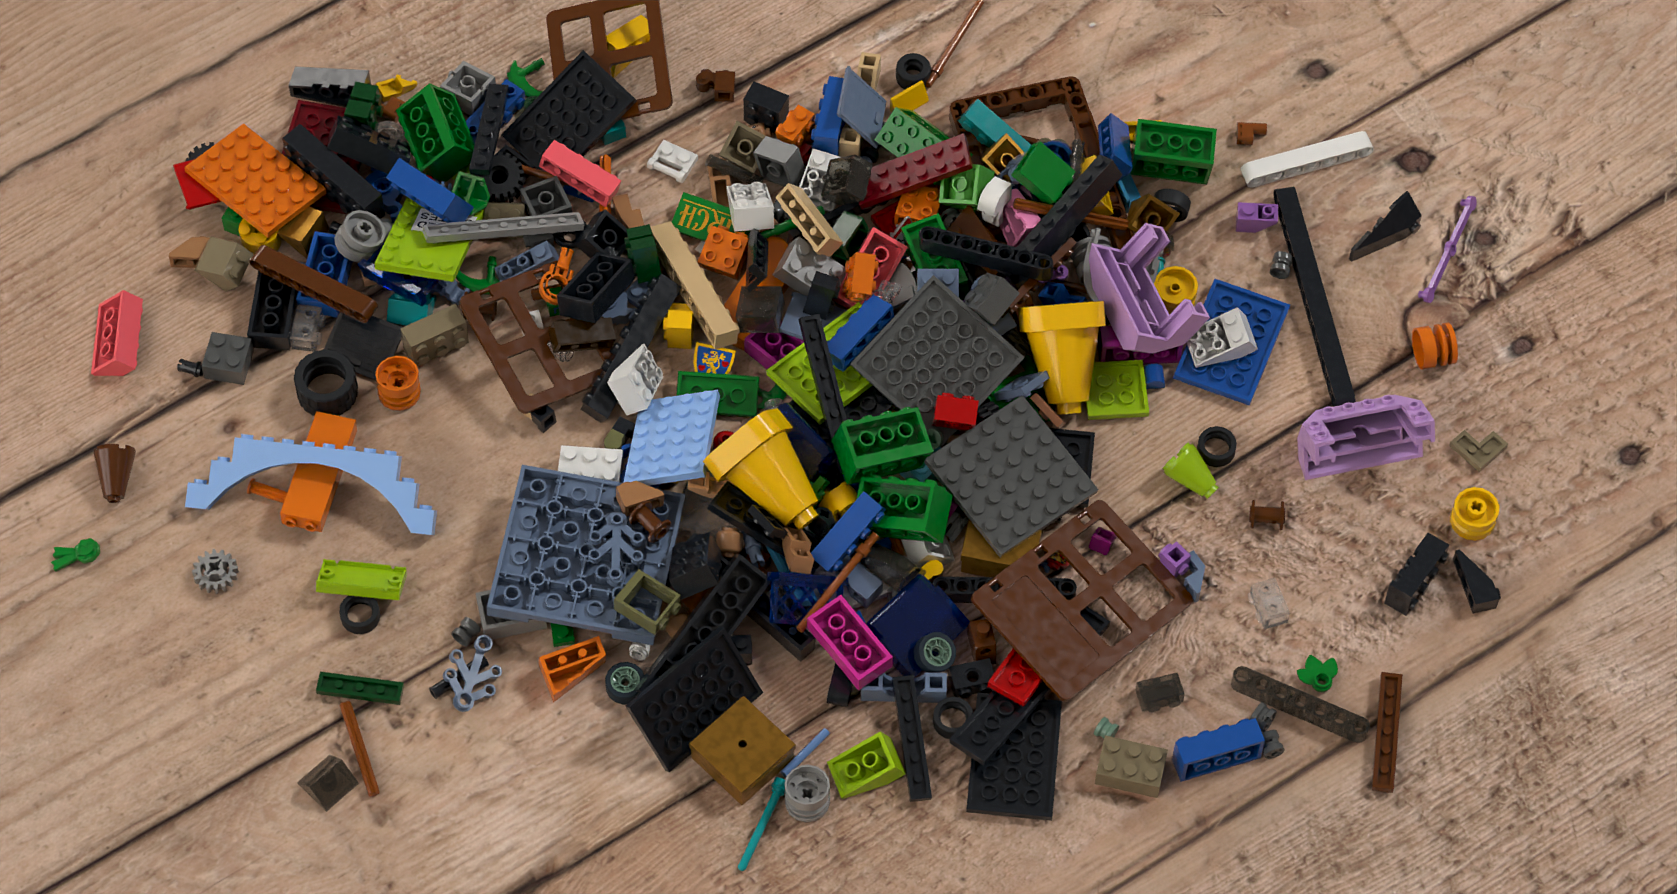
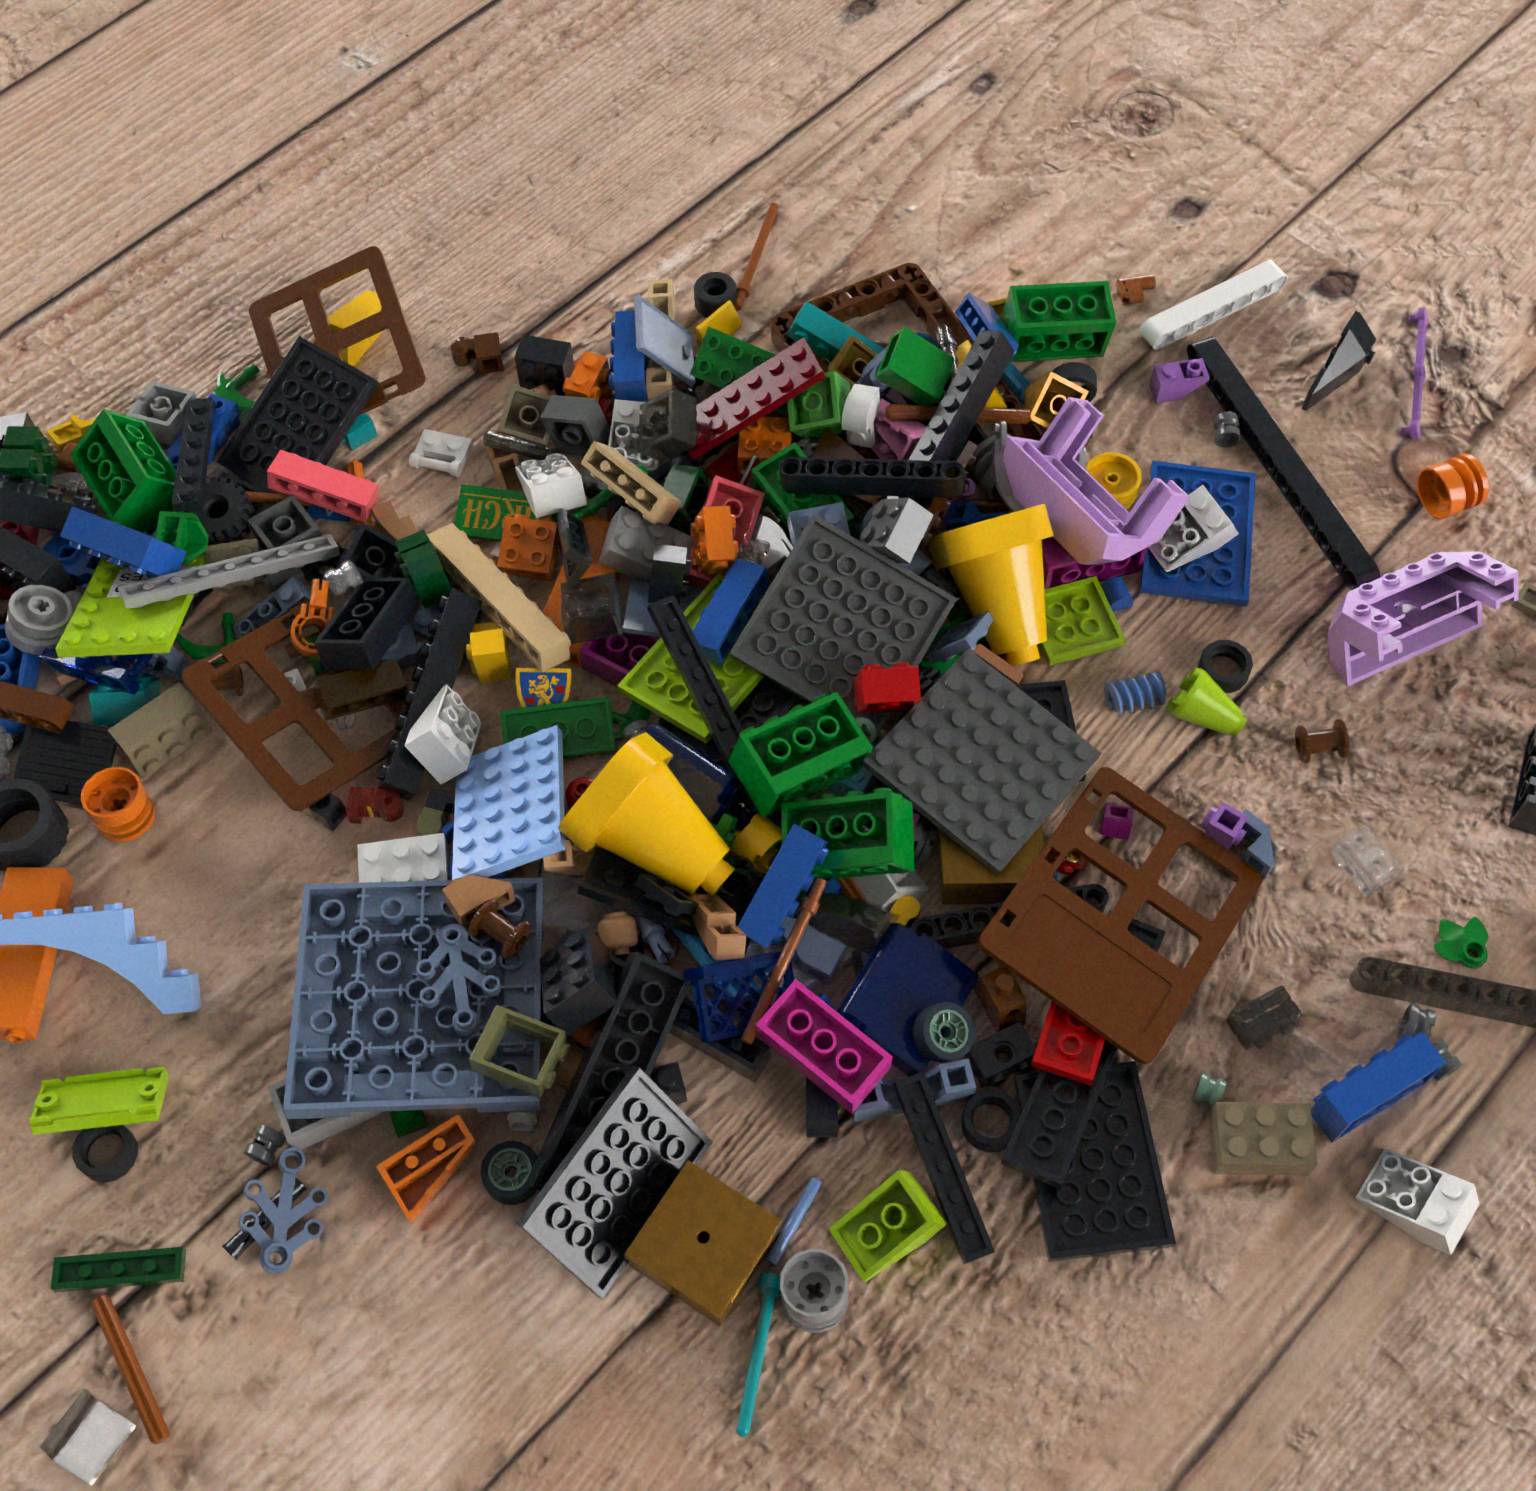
camera: 10 degrees left, 0 degrees up
none -> clear wheel [324,560,362,596]
none -> clear red leg [346,787,404,824]
none -> medium blue piece [1104,671,1166,715]
none -> white slope [1355,1148,1480,1255]

